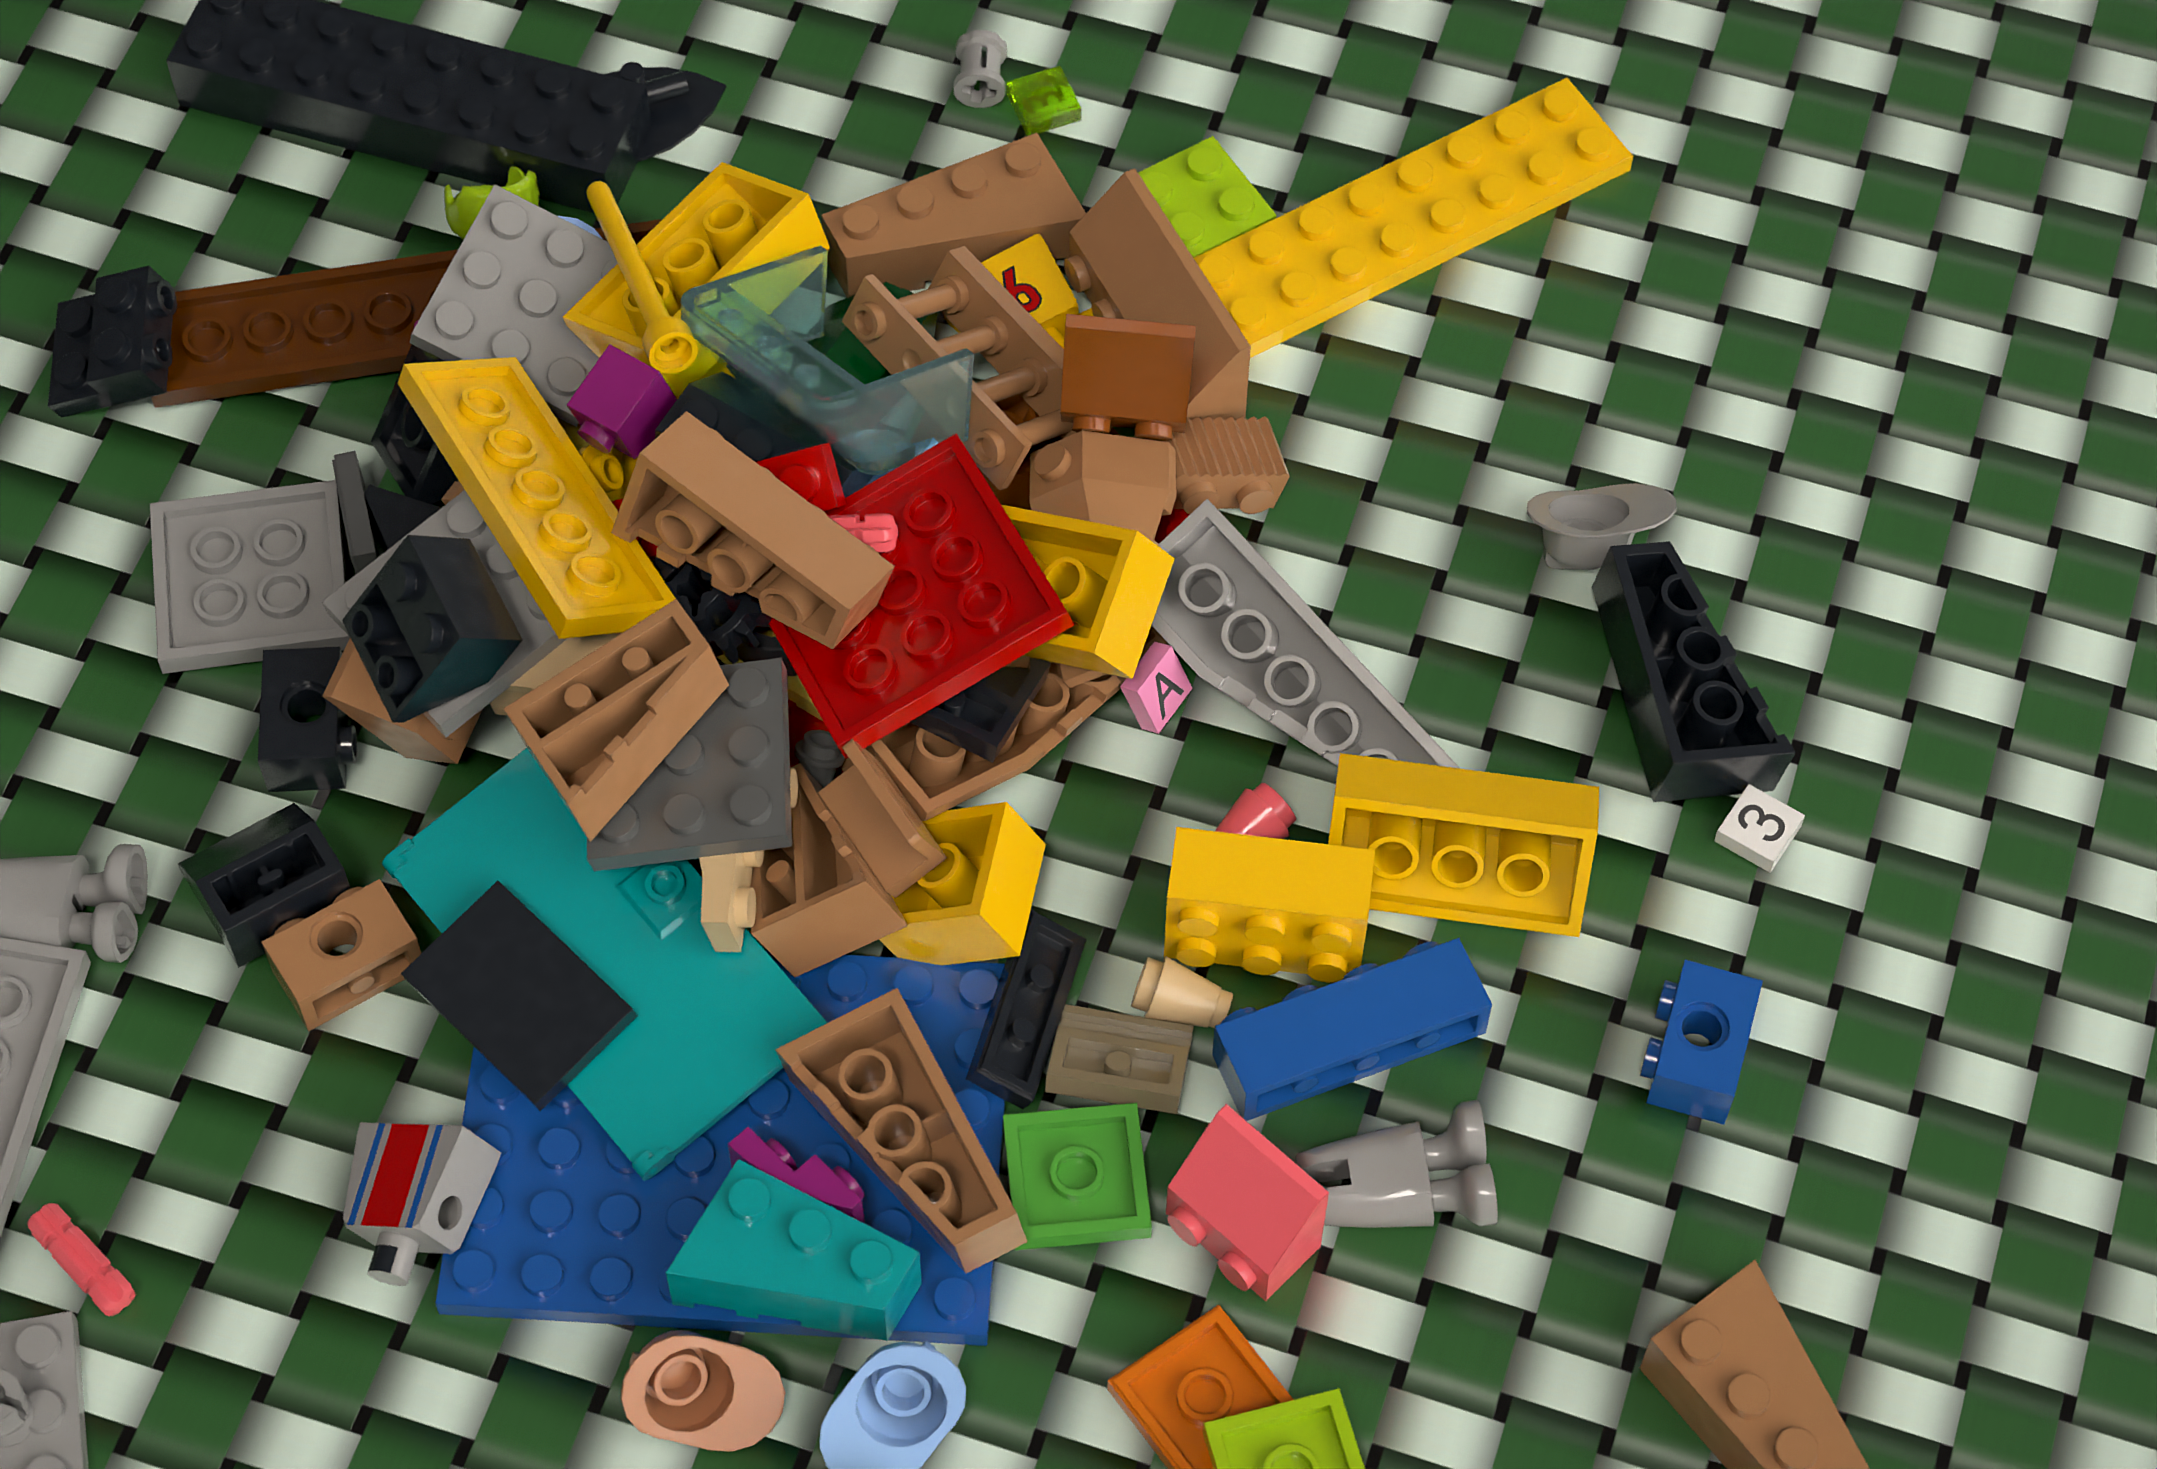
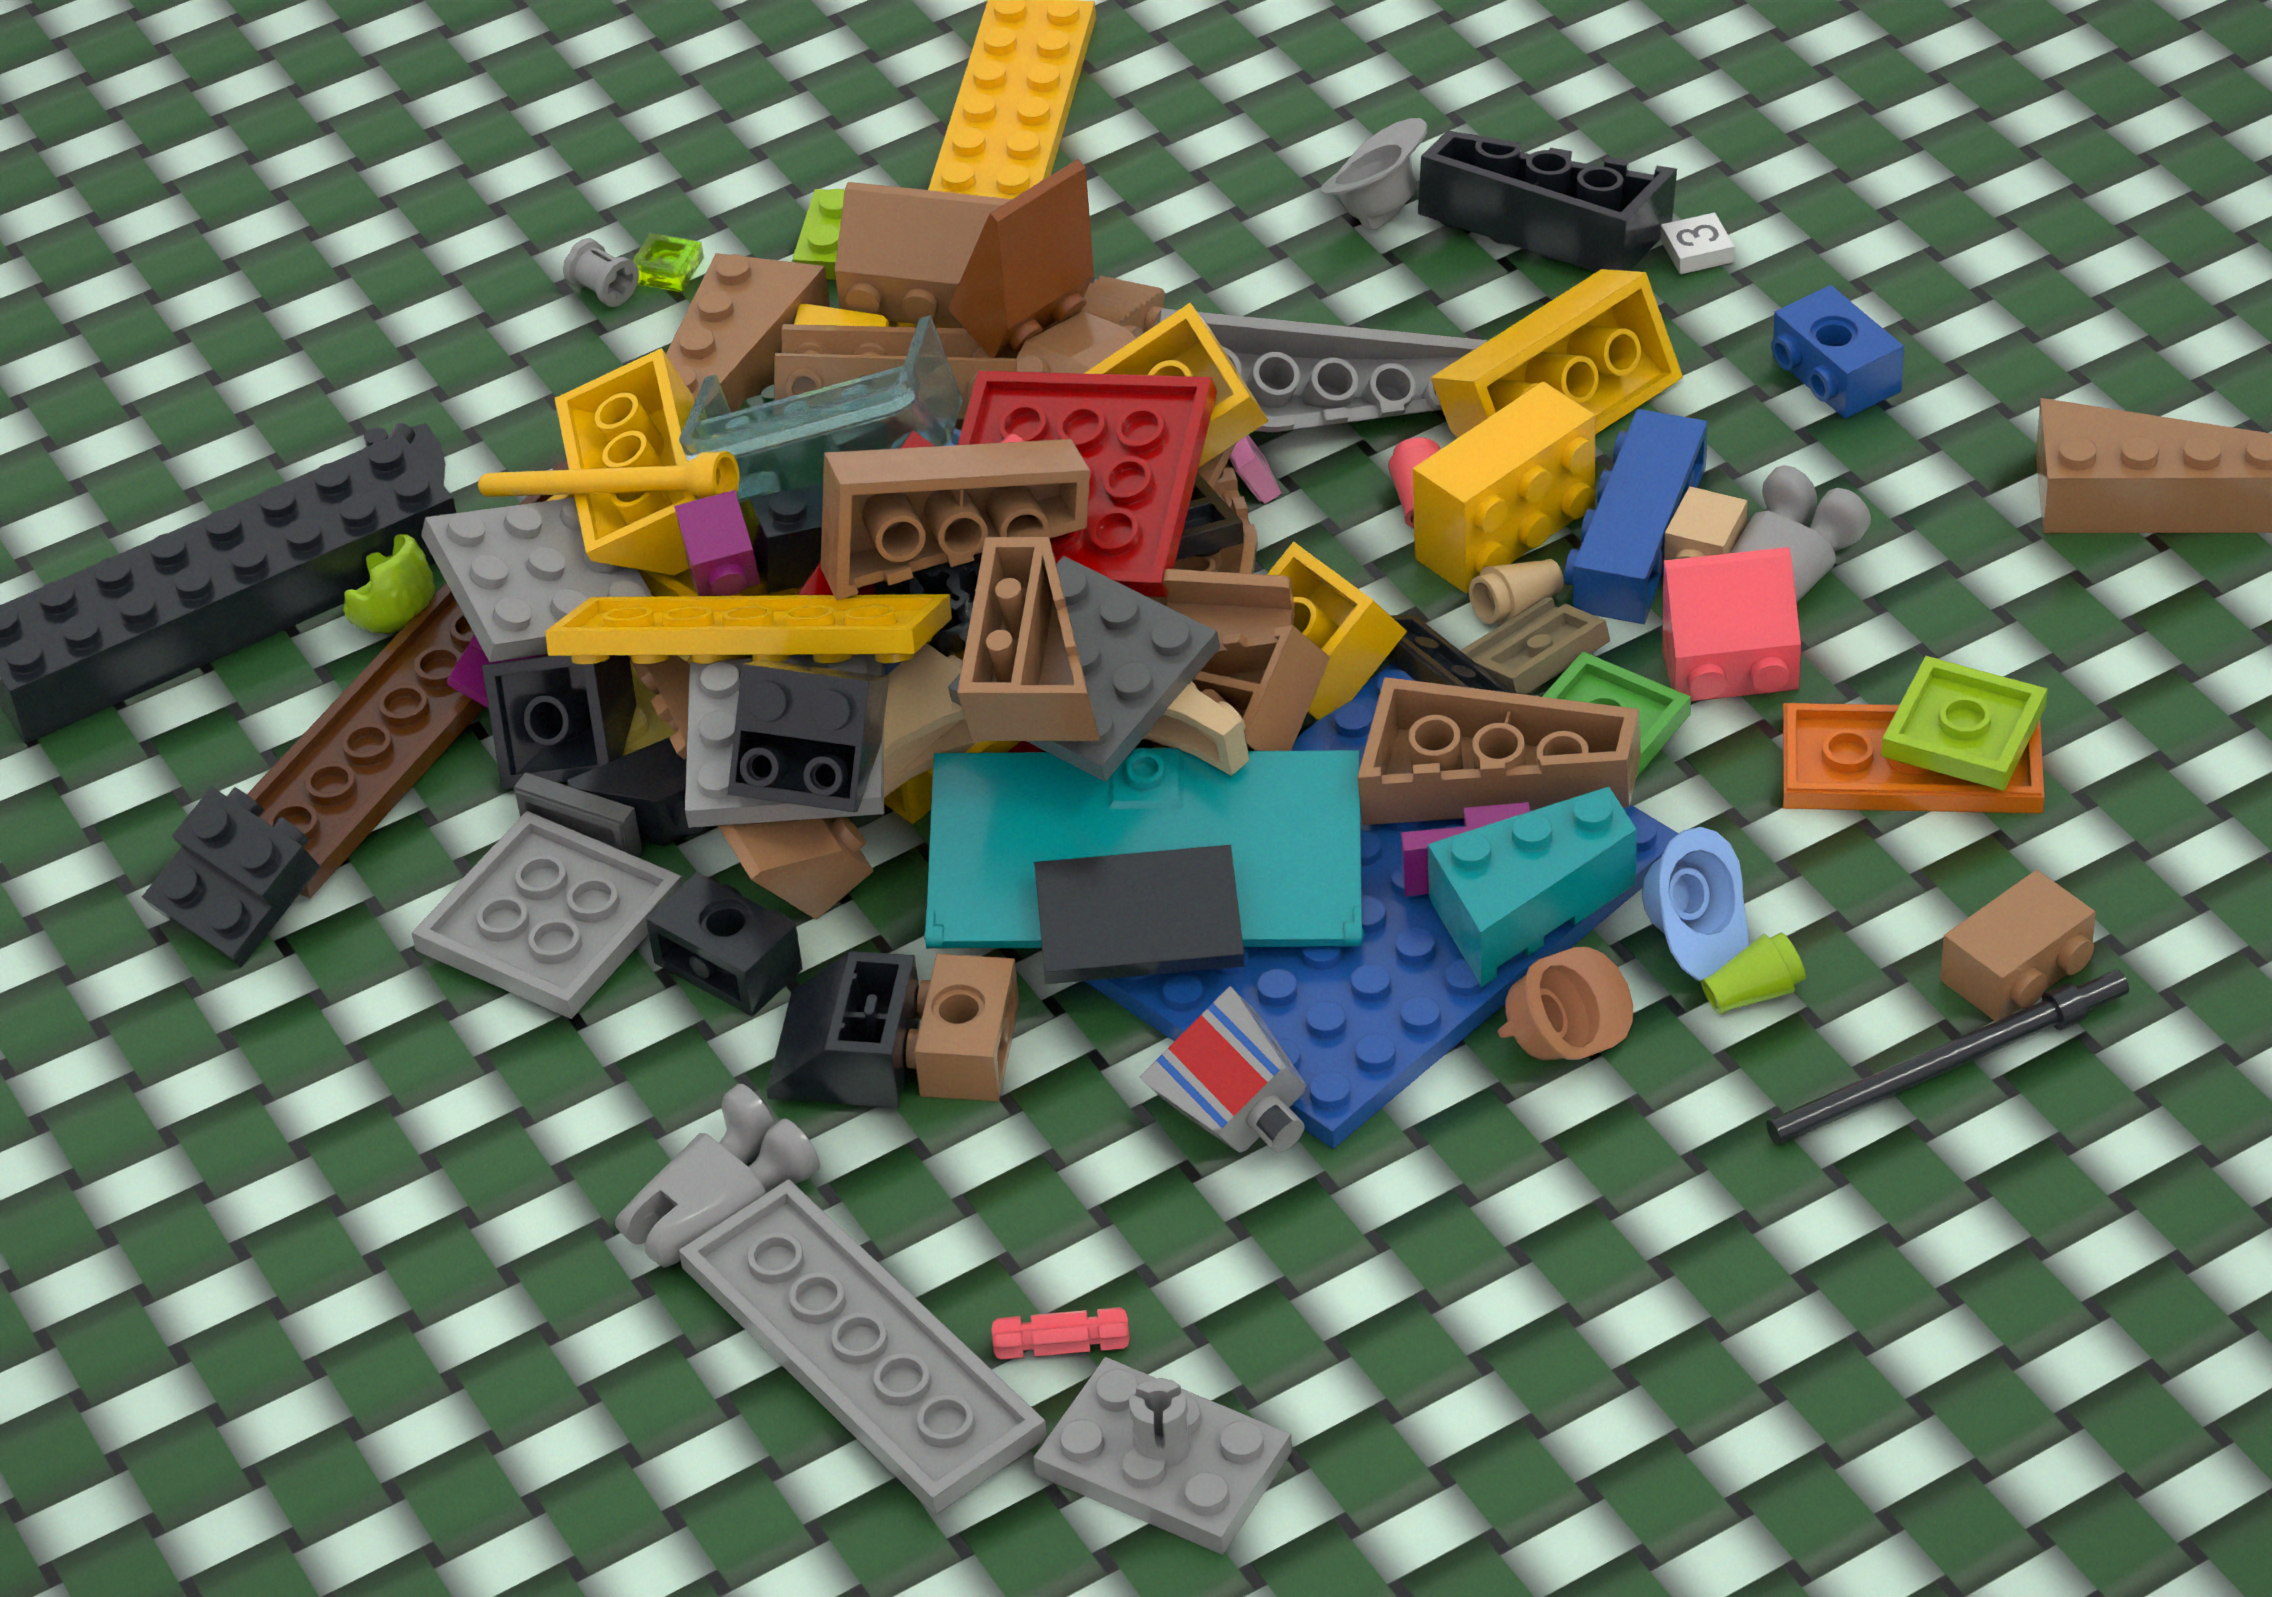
camera: 45 degrees left, 15 degrees down
none -> tan brick [1664,486,1748,560]

